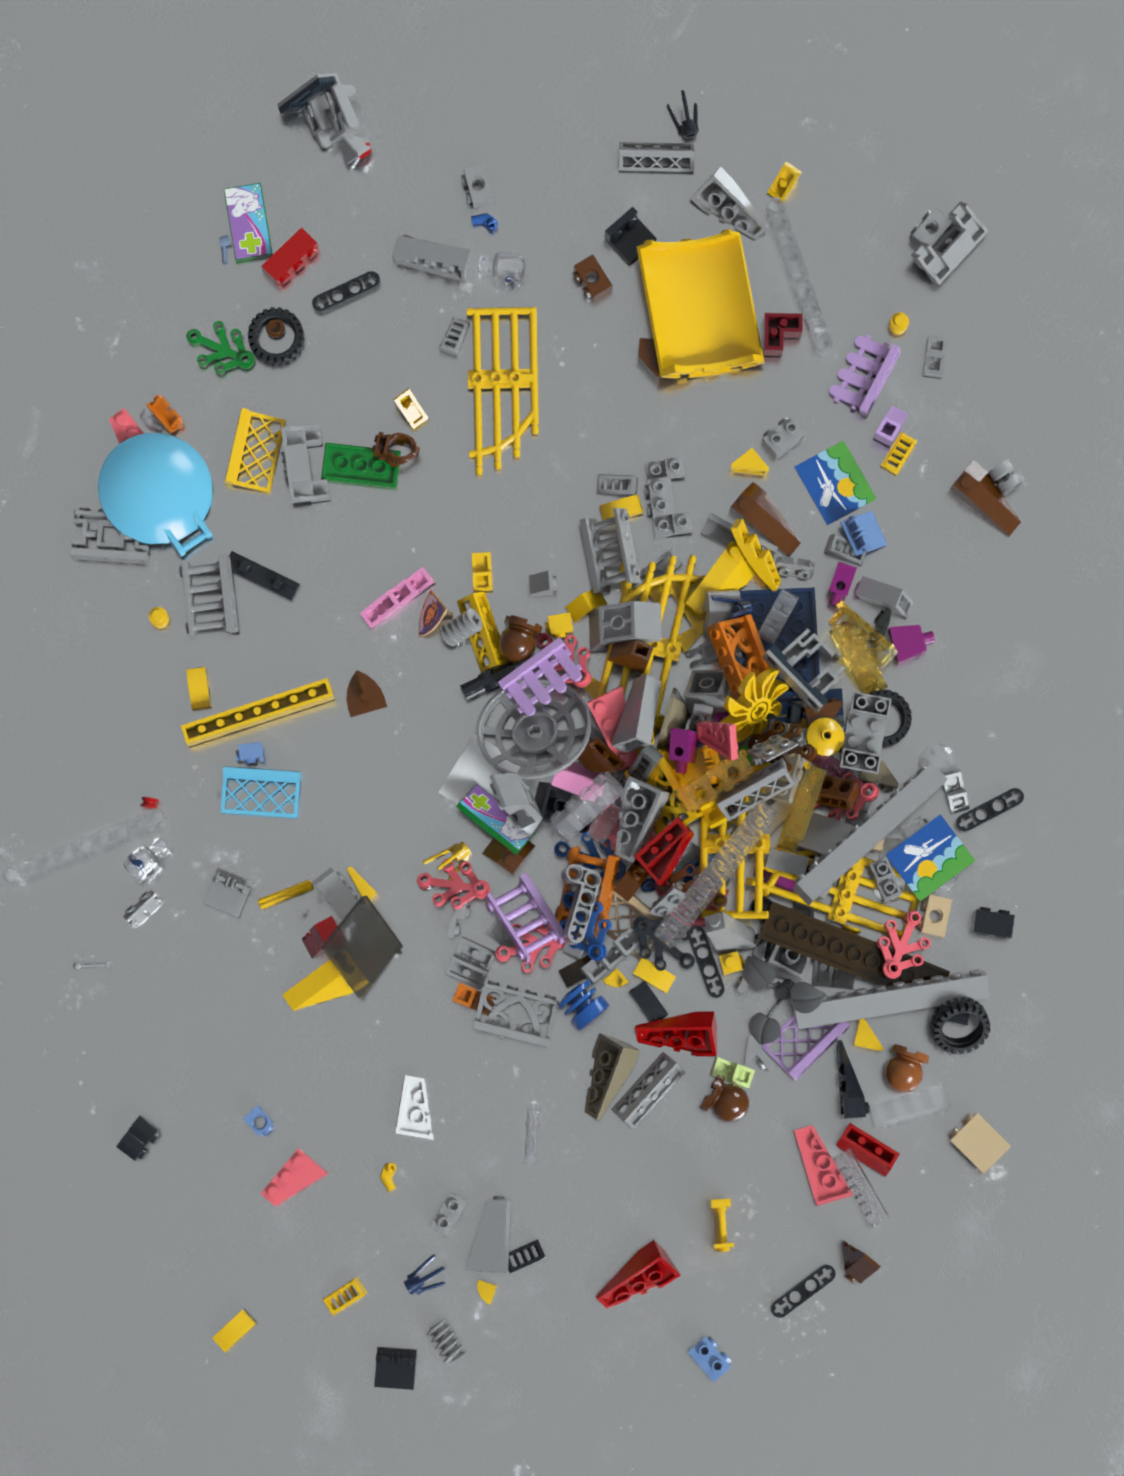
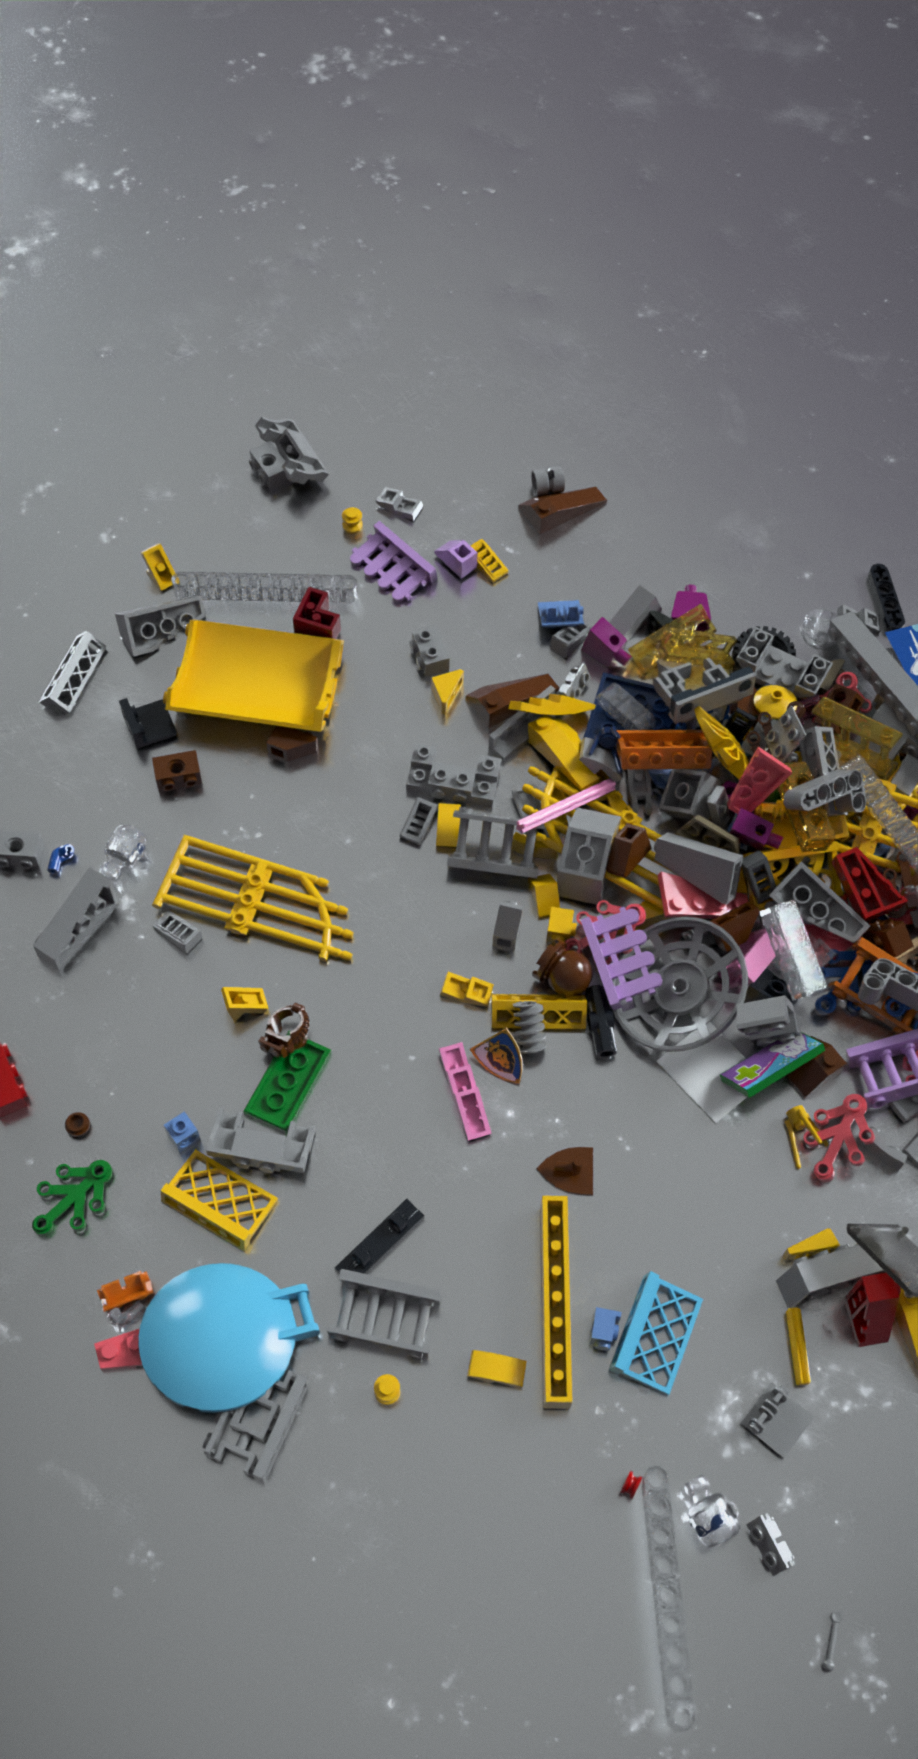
camera: 70 degrees left, 20 degrees down
black tyre [248,307,304,365] -> none
black beam [312,271,381,314] -> none
black plant [667,90,699,138] -> none
sticker [794,440,877,525] -> none
none -> medium blue brick [164,1111,201,1154]
none -> bright pink axle [516,778,616,833]
none -> light grey beam [783,770,866,813]

